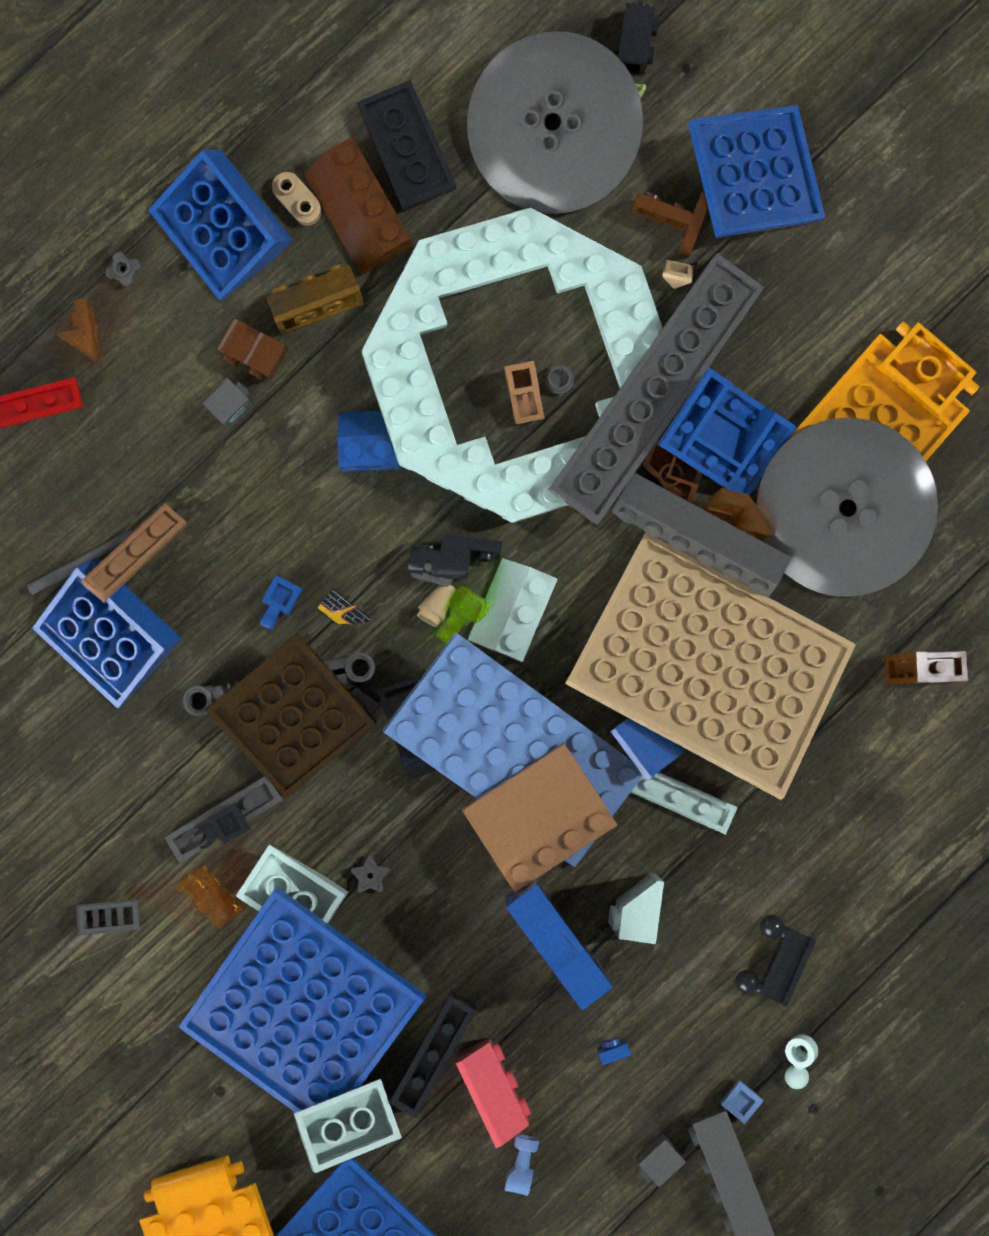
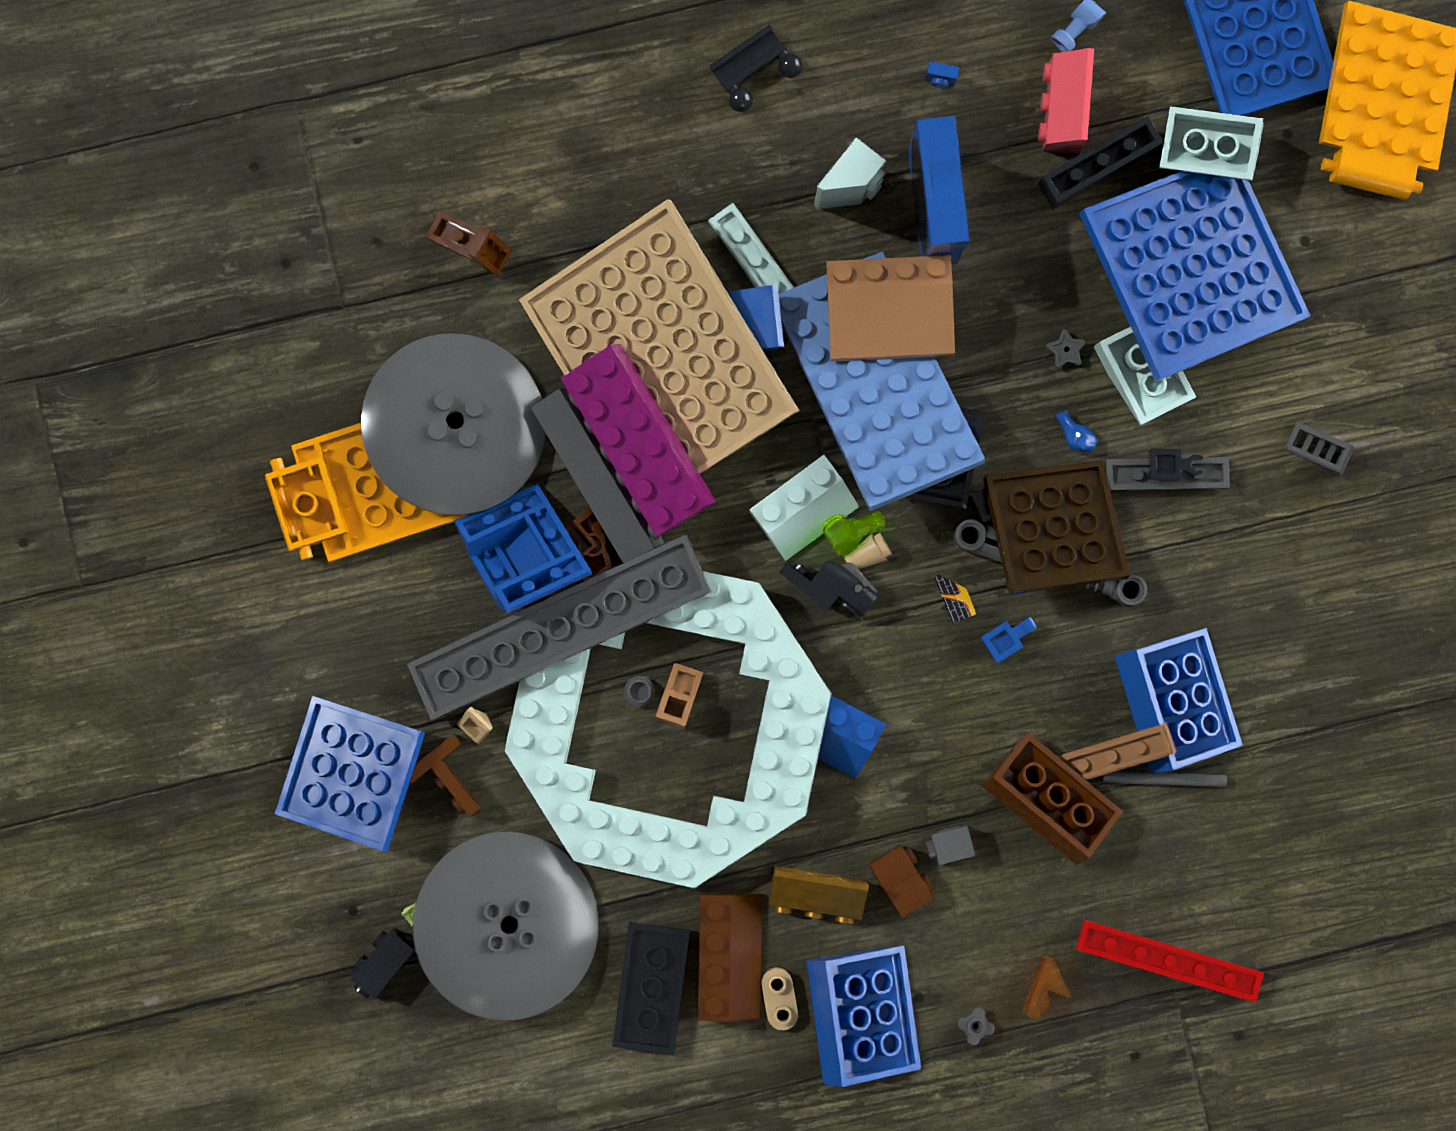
camera: 150 degrees left, 0 degrees up
clear orange slope [175,865,243,929] -> none
clear orange slope [708,488,774,542] -> none
none -> magenta brick [561,344,716,537]
none -> reddish brown slope [981,732,1123,865]
none -> blue animal [1056,410,1098,452]

